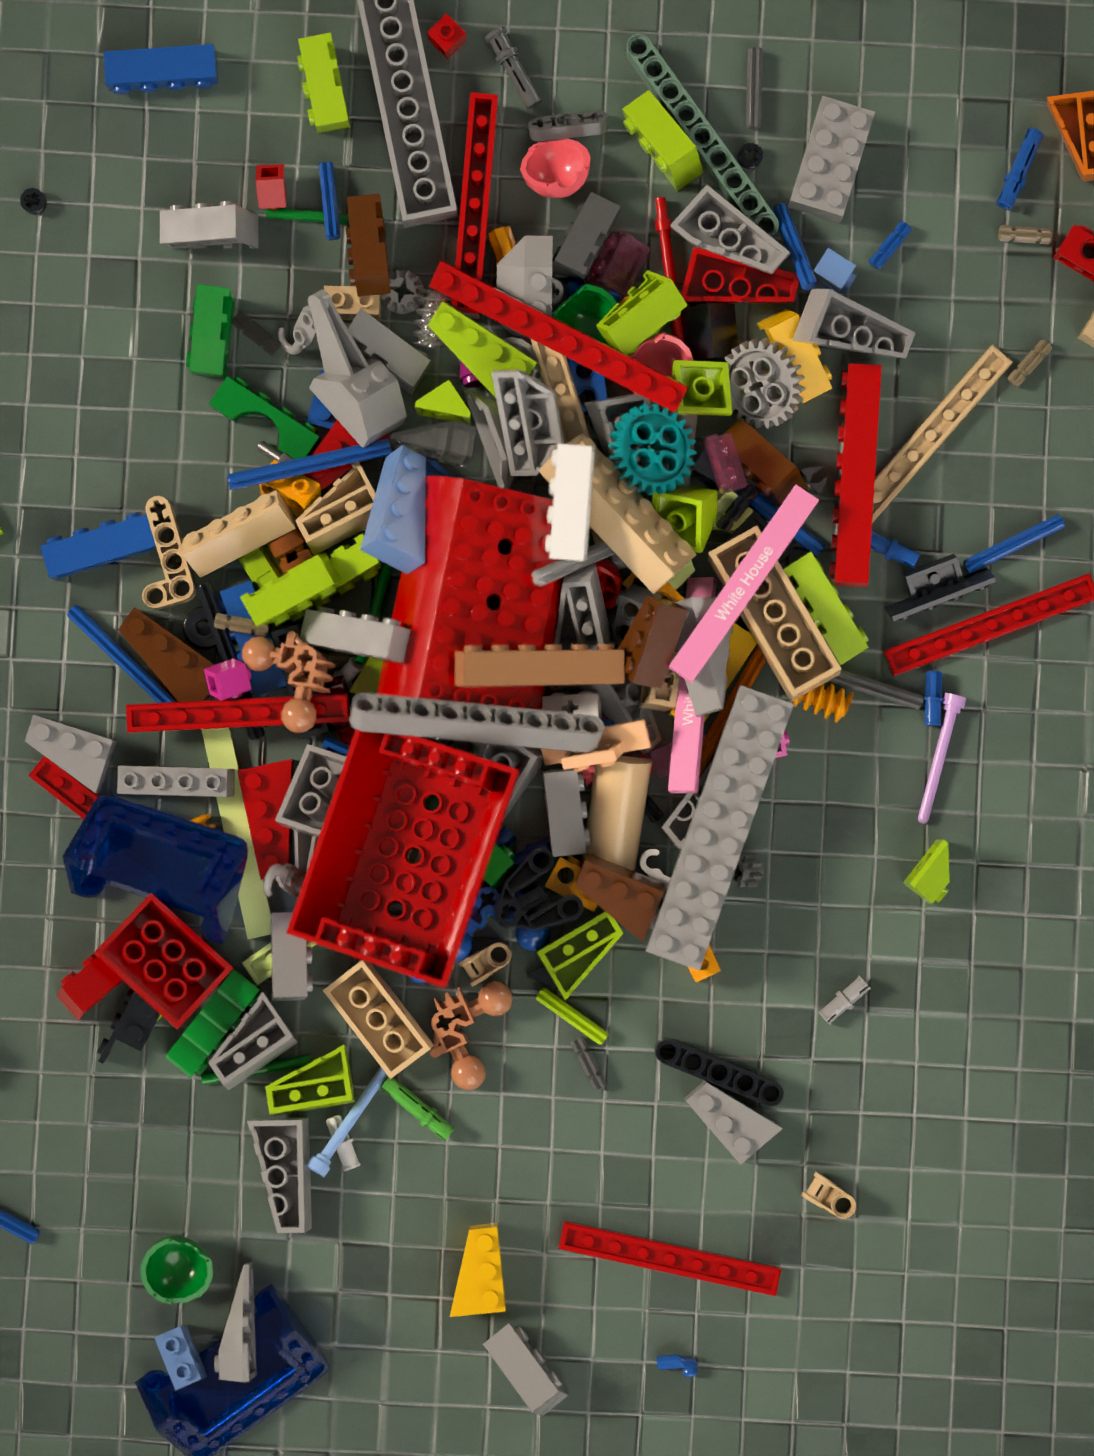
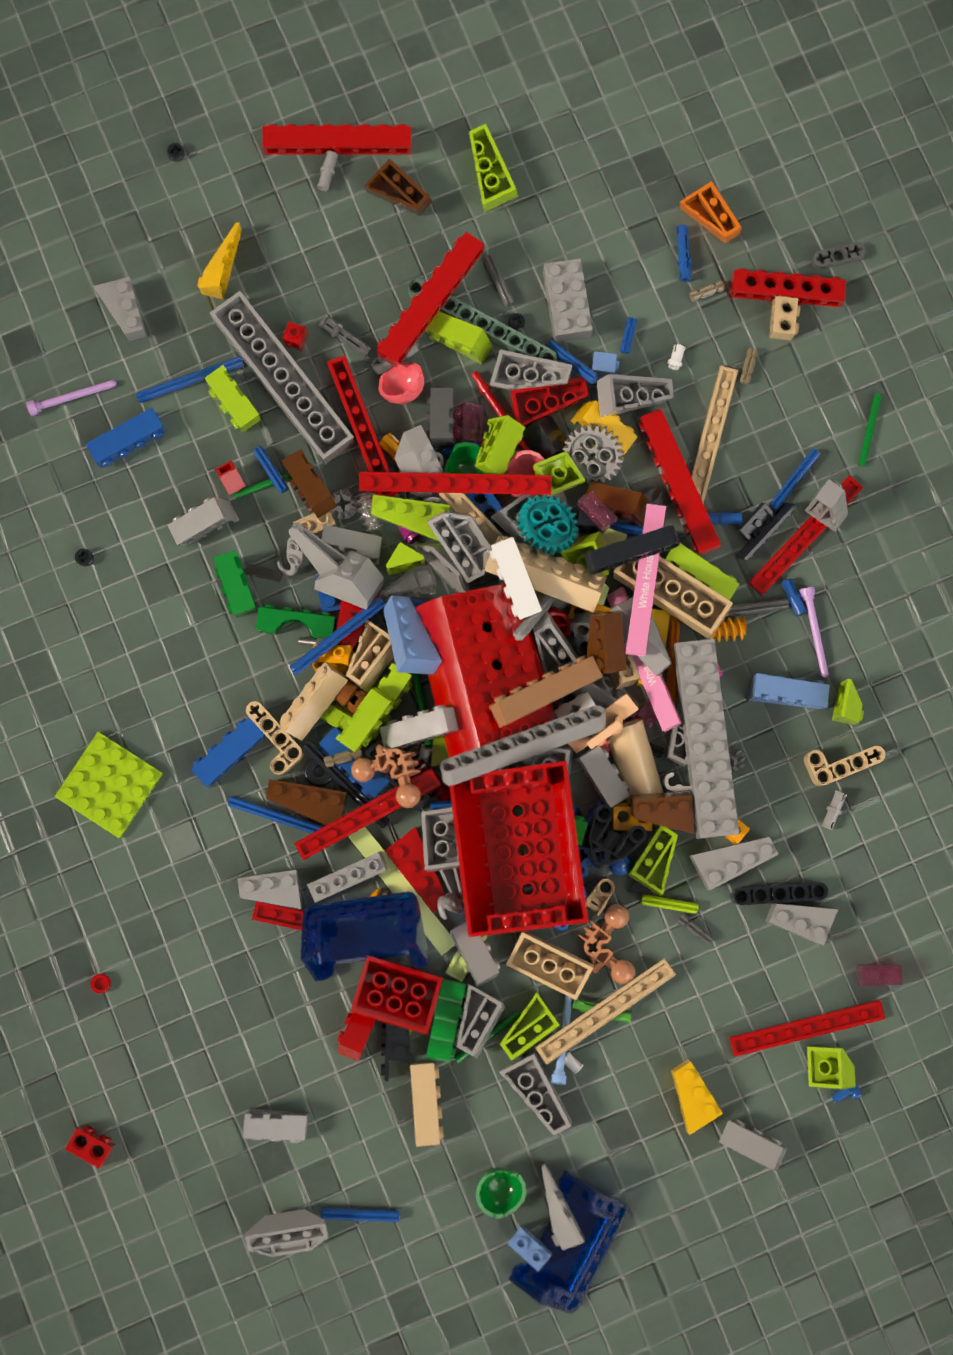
camera: 30 degrees left, 5 degrees down
dark pink brick [204,658,251,700] -> none
black axle [716,484,759,533] -> none
tan piece [801,1171,856,1219] -> none
none -> blue axle [136,356,244,403]
none -> red brick [377,231,484,368]
none -> tan brick [410,1061,444,1147]
none -> tan tile [535,958,676,1065]
none -> black beam [584,525,680,574]
none -> white pin [668,344,685,370]
none -> light grey wedge [689,837,779,890]
none -> medium blue wedge [748,673,830,710]
none -> light grey wedge [804,479,848,532]
none -> tan beam [804,746,886,786]
none -> lime slope [807,1046,856,1089]
none -> clear pink brick [857,964,903,986]

